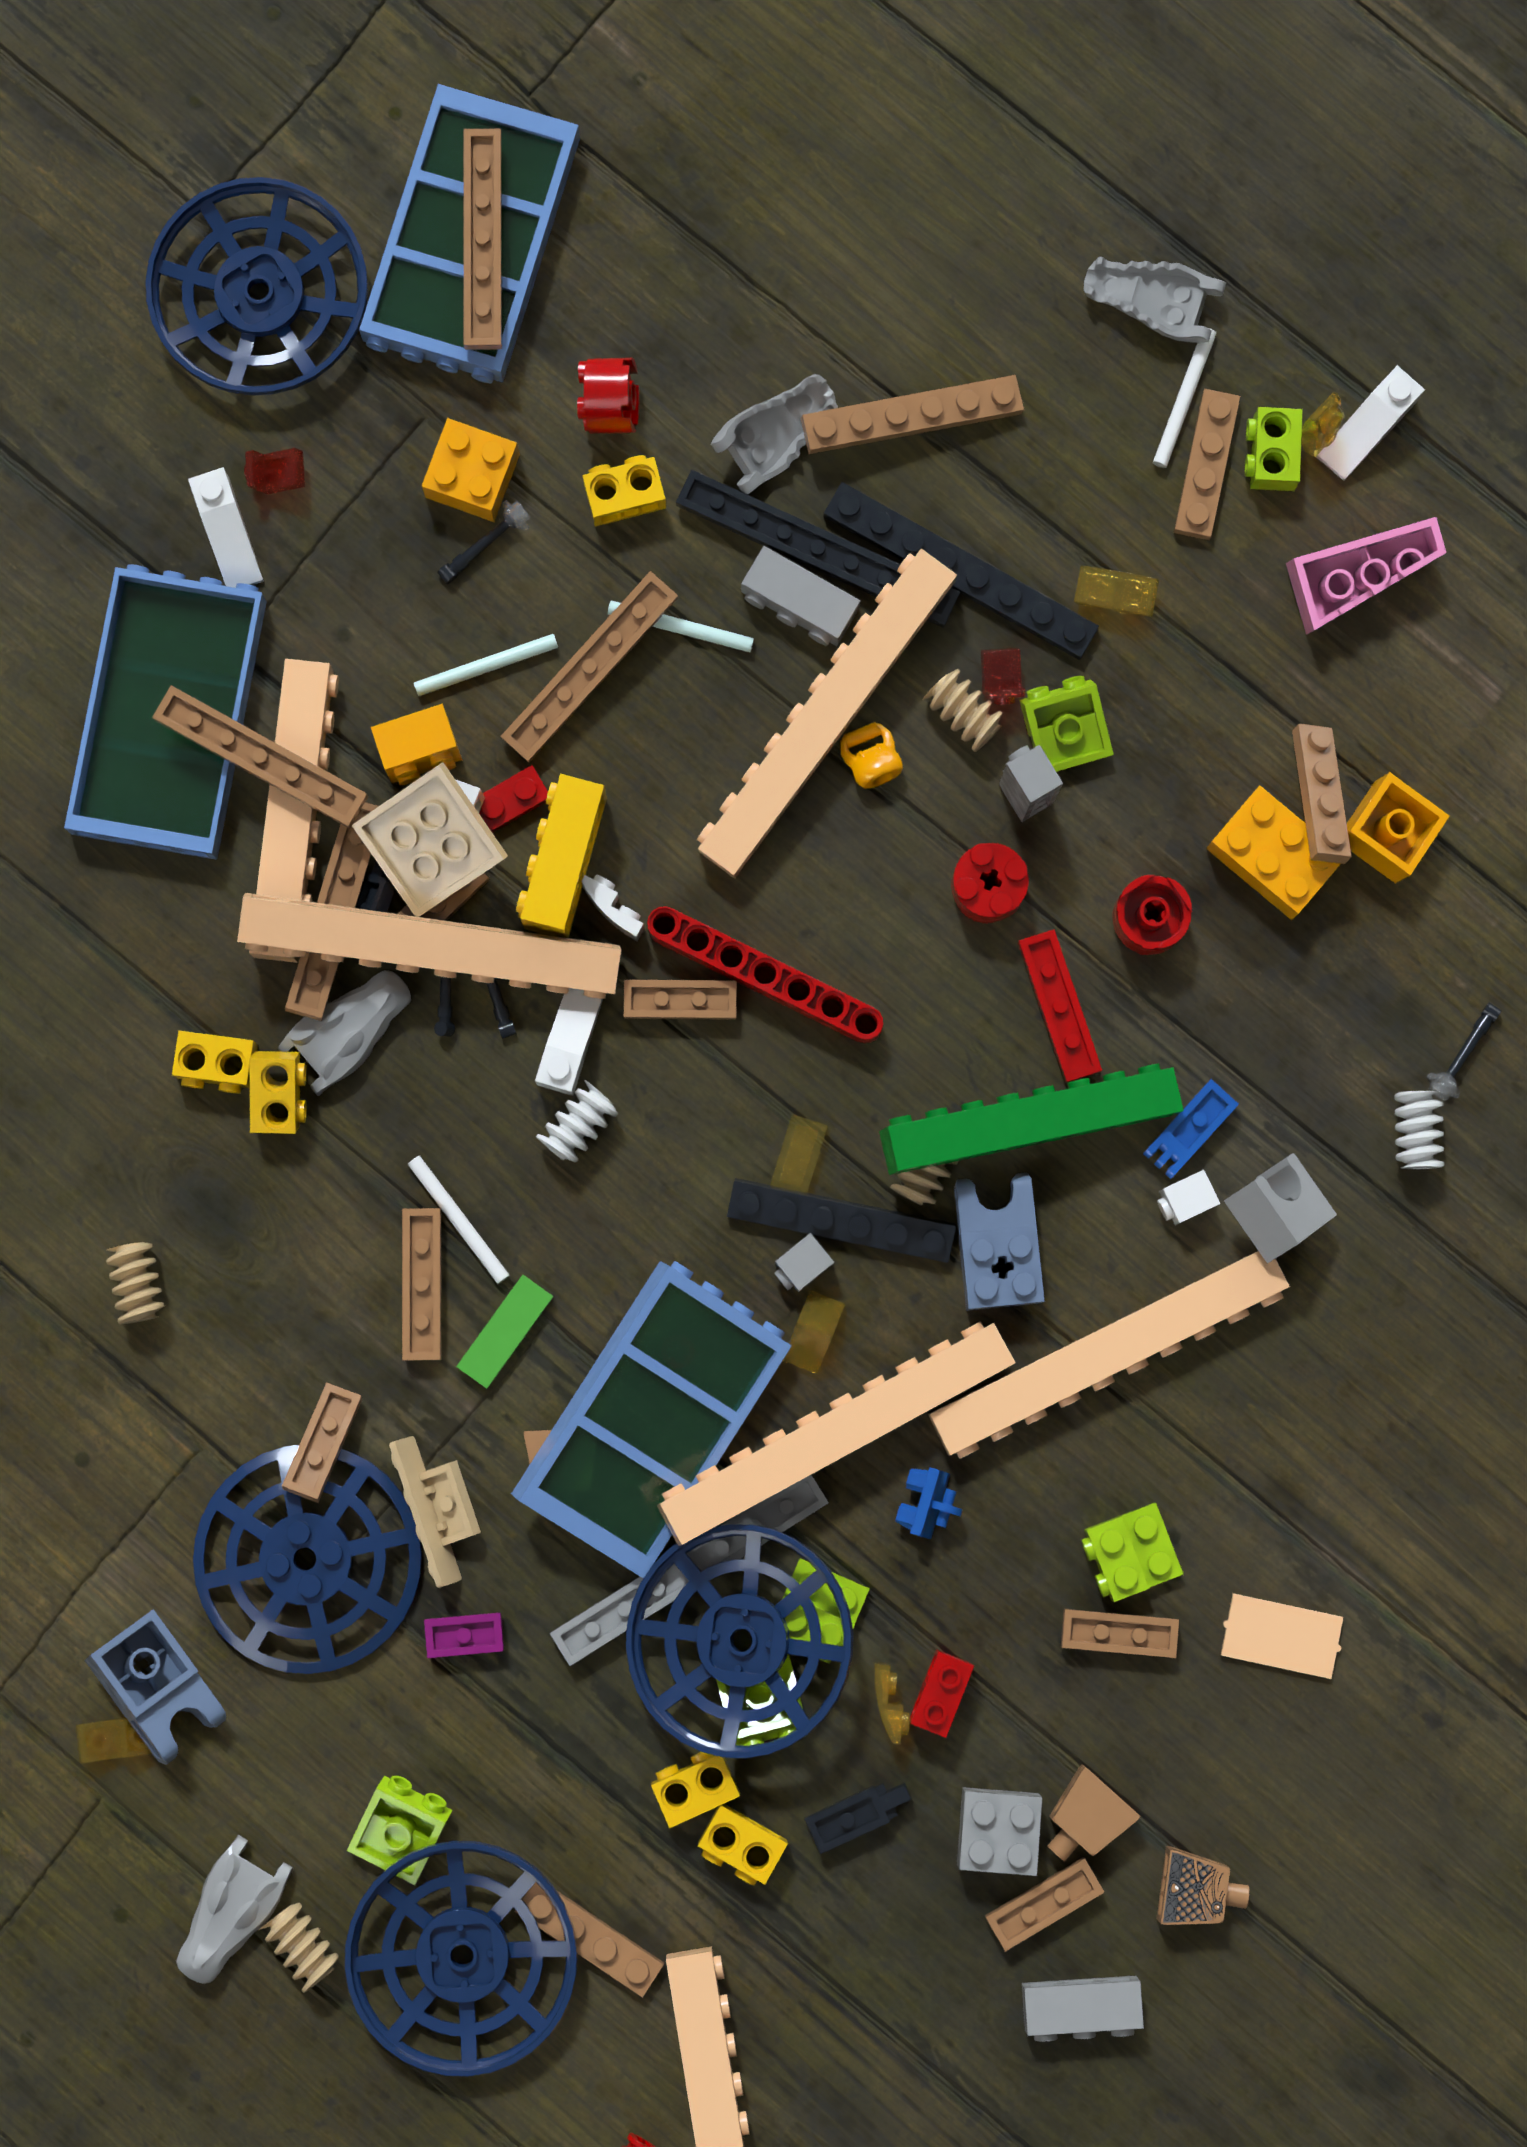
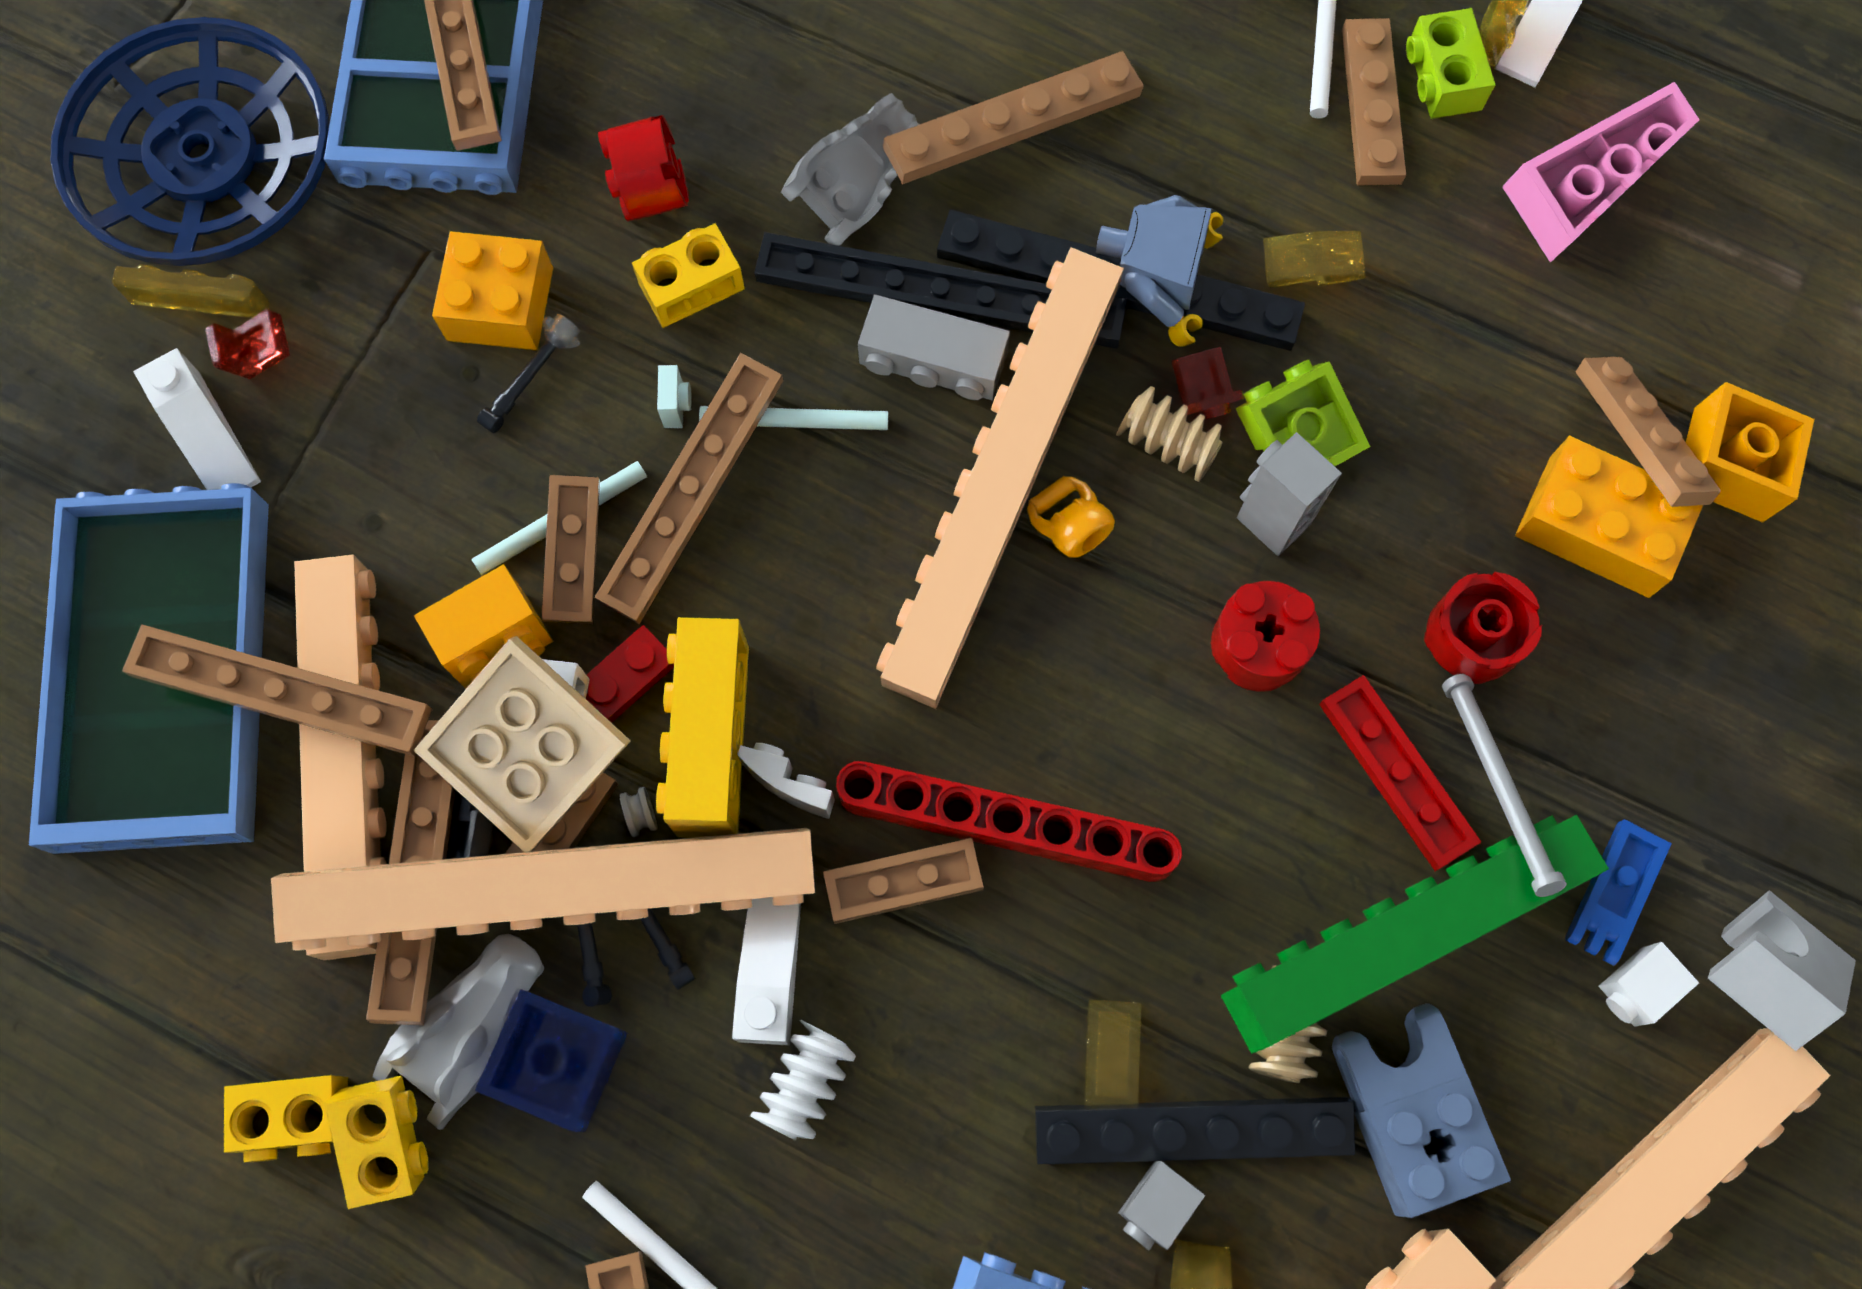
camera: 10 degrees left, 10 degrees down
none -> clear yellow plate [111,264,270,319]
none -> clear blue brick [475,989,628,1132]
none -> medium nougat plate [542,475,600,624]
none -> light grey bush [620,786,658,837]
none -> light aqua plate [657,365,691,428]
none -> sand blue torso [1096,195,1223,347]
none -> light grey bar [1442,673,1566,897]

